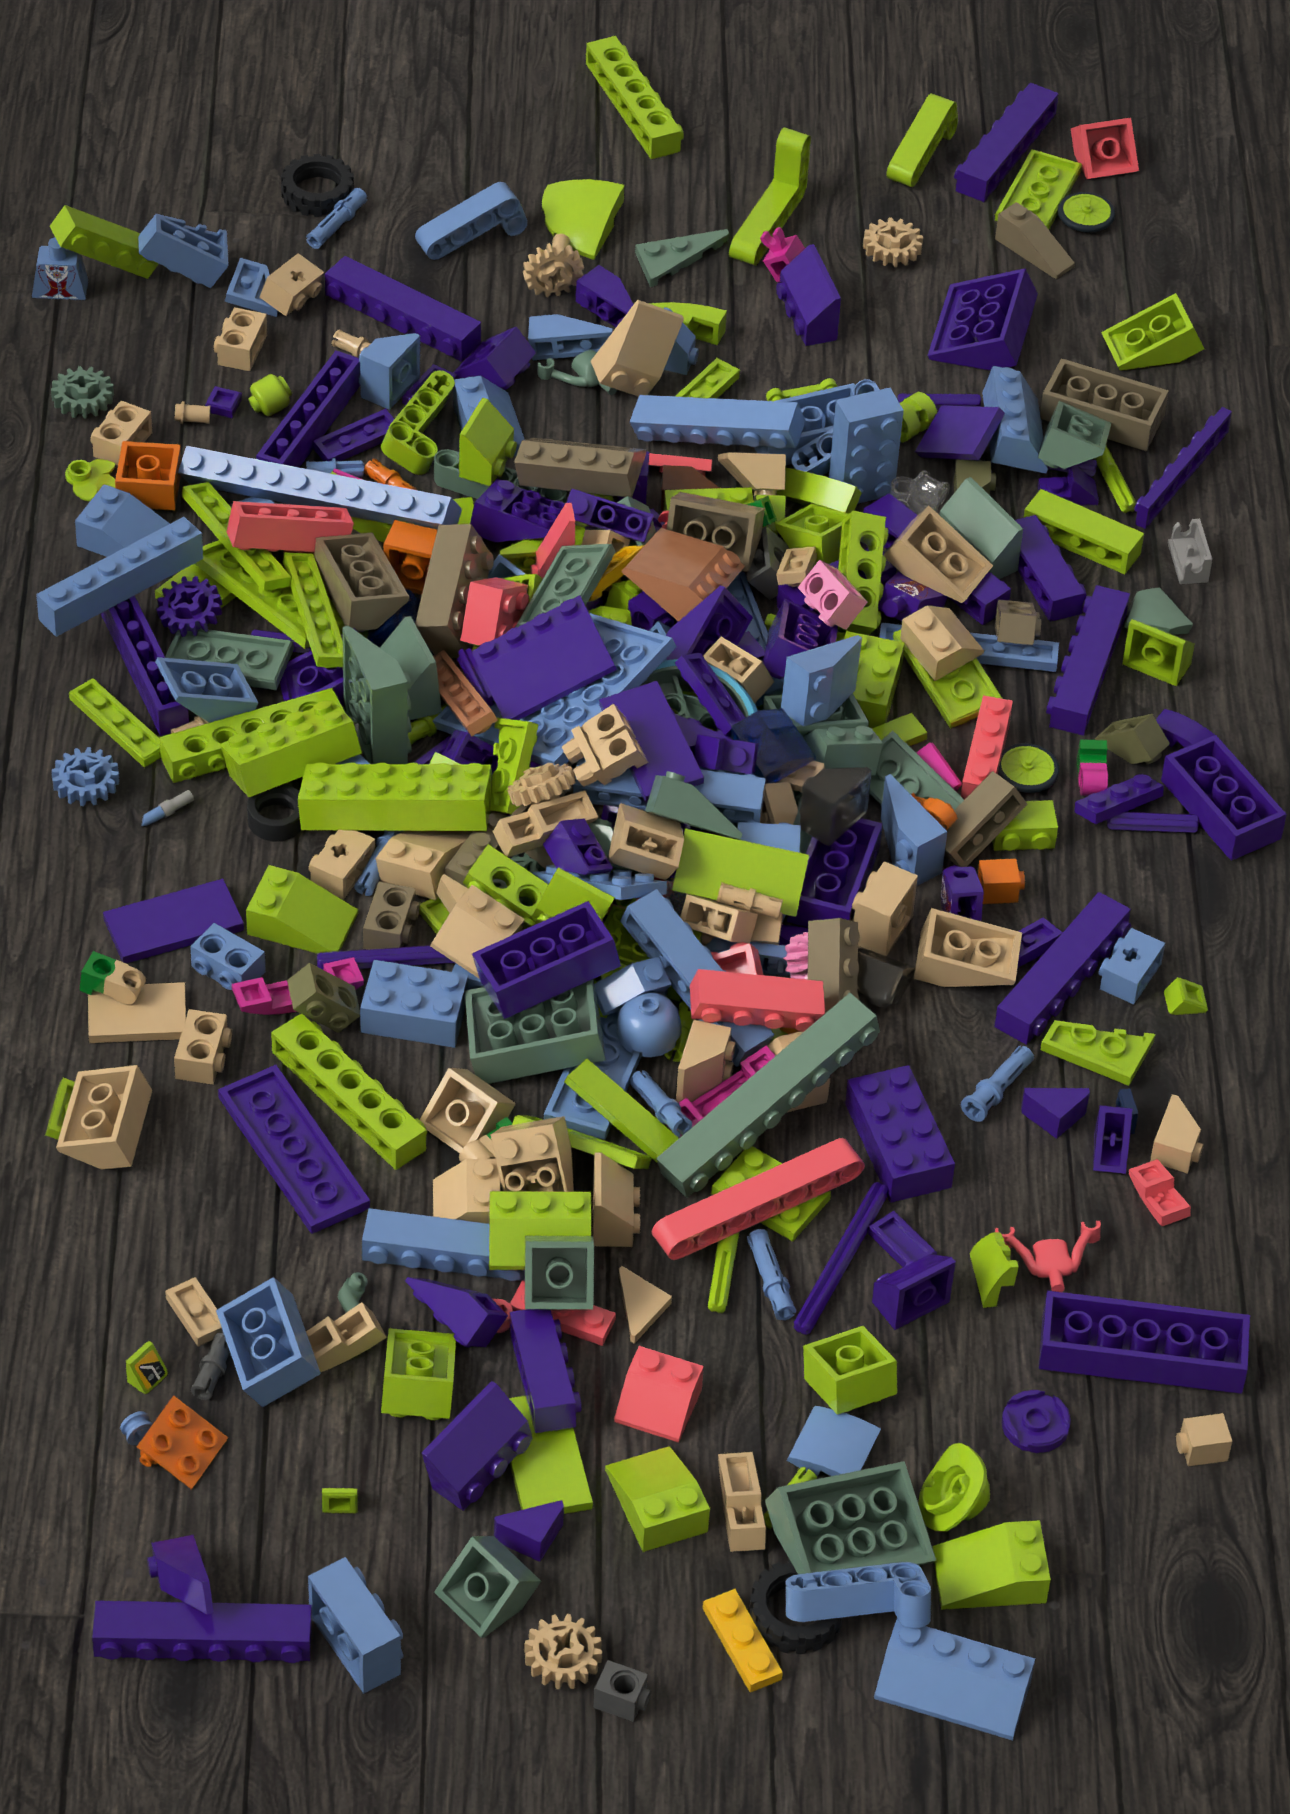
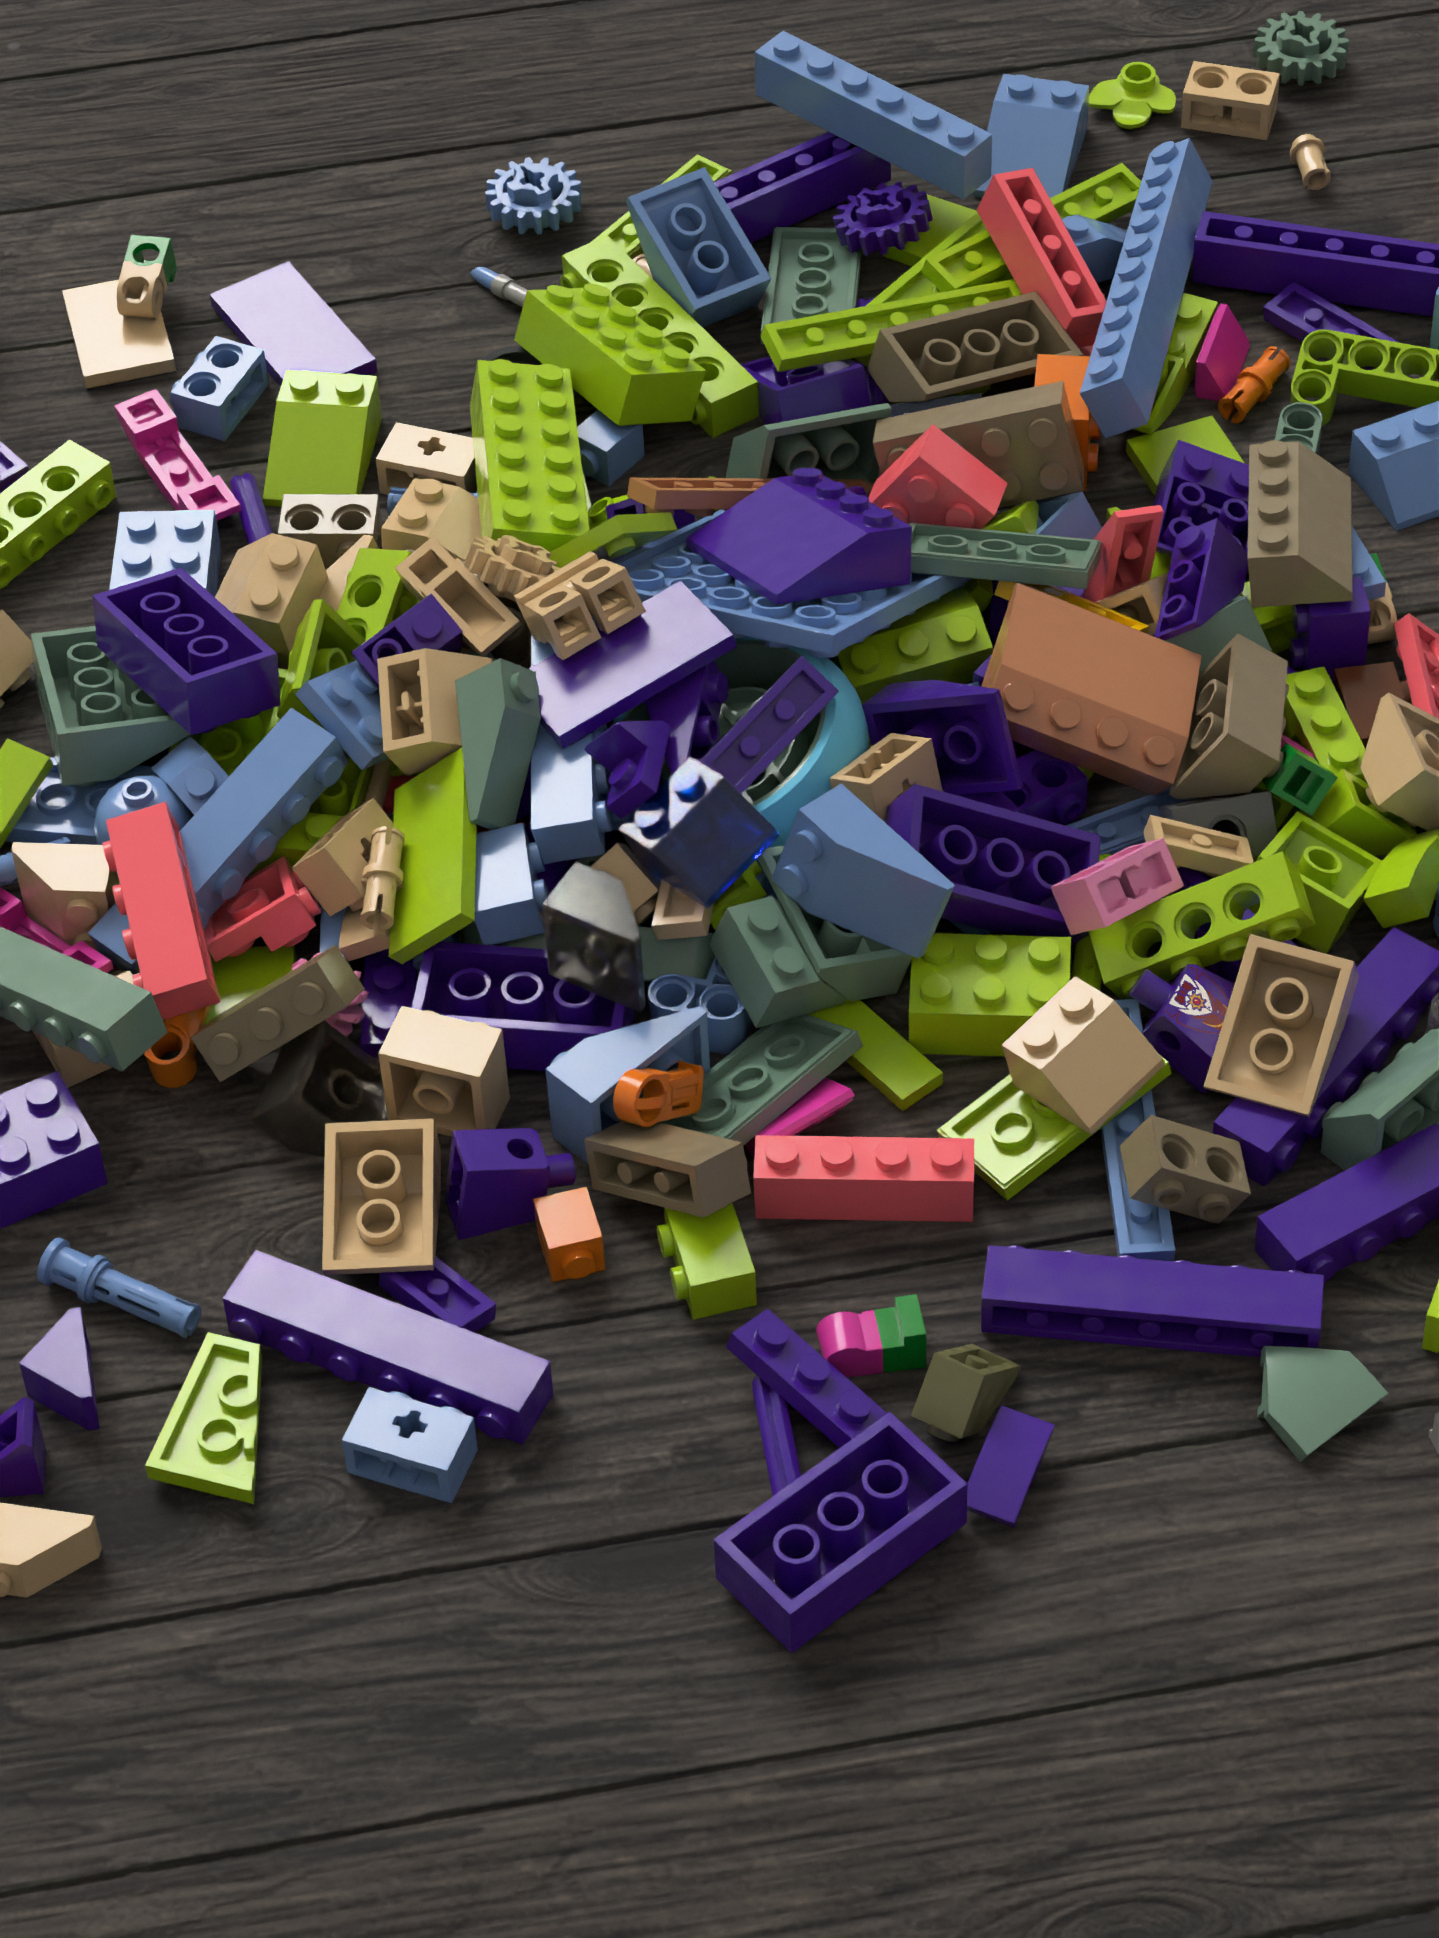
camera: 85 degrees right, 0 degrees up
orange brick [115,441,181,510] -> none
tan brick [174,1009,232,1085] -> none
dark purple tile [205,386,242,418] -> none
lime head [248,374,292,417] -> none
olive brick [287,963,360,1033] -> none
medium blue axle [306,458,364,477] -> none
sand green slope [343,625,412,764] -> none
lime slope [459,398,517,486] -> none
lime wheel [998,743,1060,793] -> none
dark blue tile [1116,1088,1138,1134] -> none
lime slope [1122,619,1195,686] -> none
lime slope [1164,977,1208,1015] -> none

